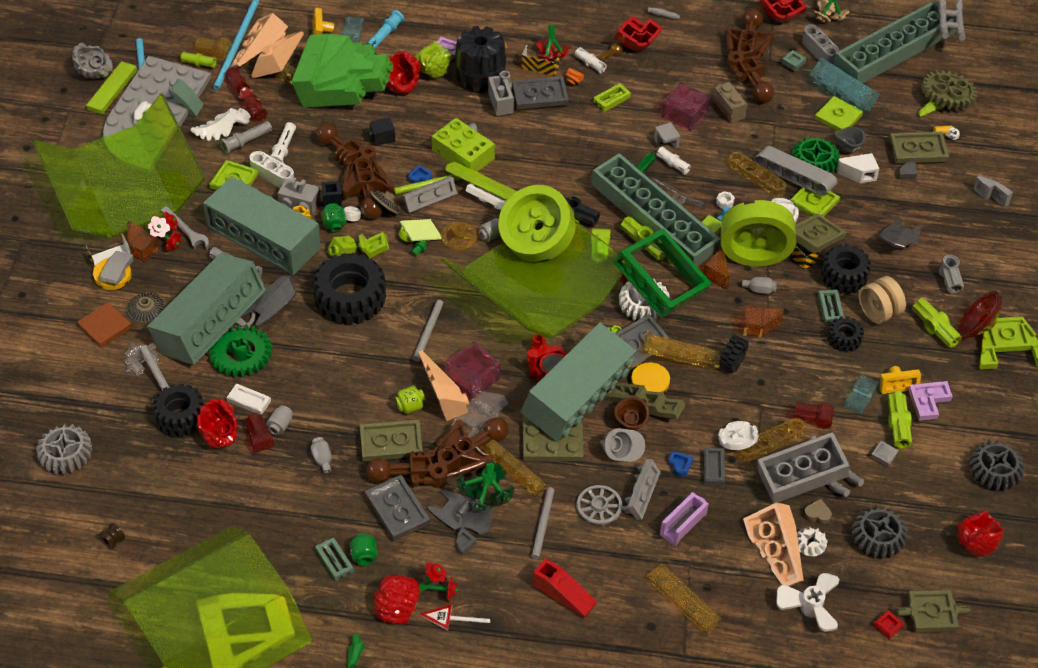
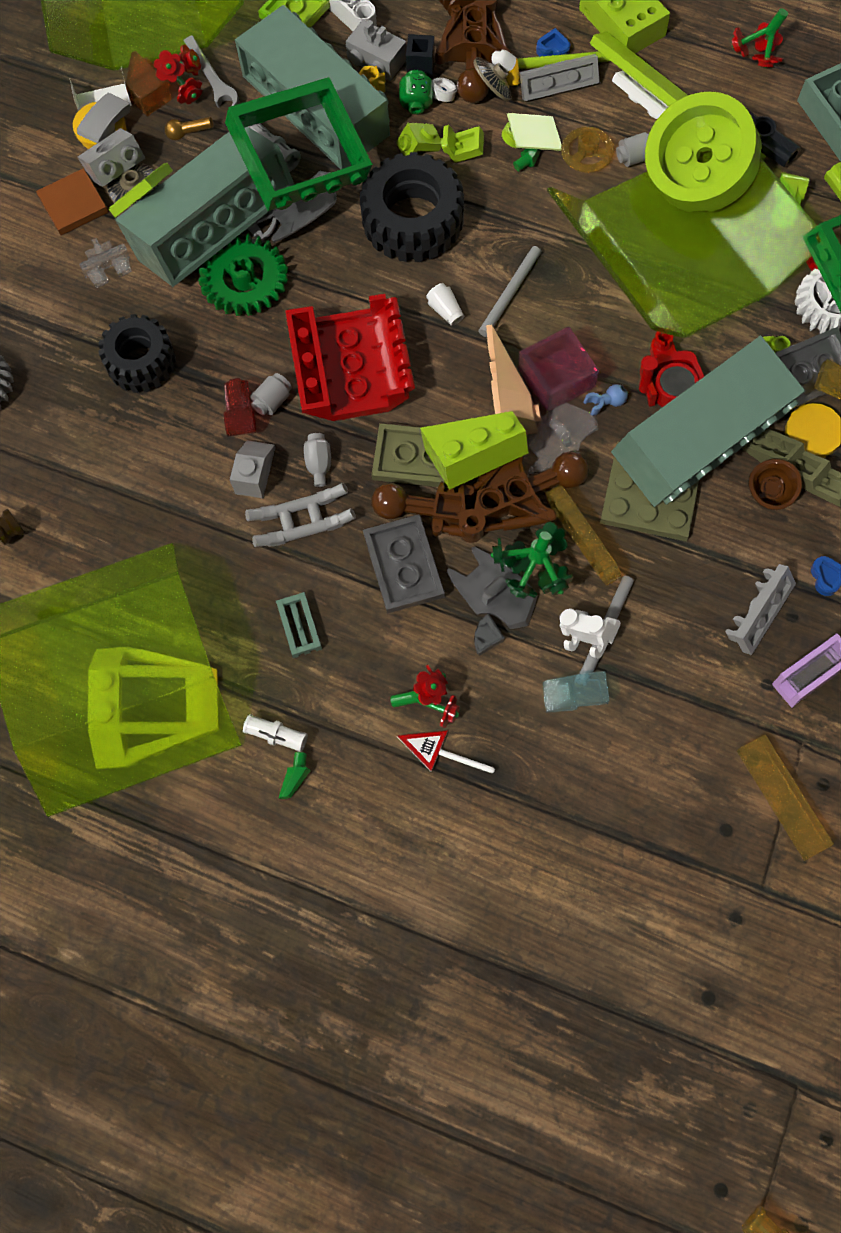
camera: 20 degrees right, 20 degrees up
light grey bar [139,345,170,391] -> none
red hair [196,398,239,448] -> none
white tile [226,383,271,415] -> none
green head [350,533,378,566] -> none
red hair [373,574,421,624] -> none
lime head [395,386,426,414] -> none
red slope [533,558,597,618] -> none
light grey wheel [577,485,622,526] -> none
light grey piece [600,428,645,462] -> none
none -> light grey brick [78,128,145,187]
none -> lime plate [109,163,173,218]
none -> pearl gold bar [165,117,214,140]
none -> green window [225,77,373,211]
none -> light grey slope [230,440,275,499]
none -> white pin [243,714,308,752]
none -> light grey piece [245,483,356,547]
none -> red slope [285,294,415,421]
none -> lime wedge [420,411,528,490]
none -> white cone [426,283,464,326]
none -> white arm [492,50,520,86]
none -> clear light blue slope [543,671,609,713]
none -> white piece [559,609,621,659]
none -> medium blue arm [583,384,628,416]
none -> plant [732,8,788,68]

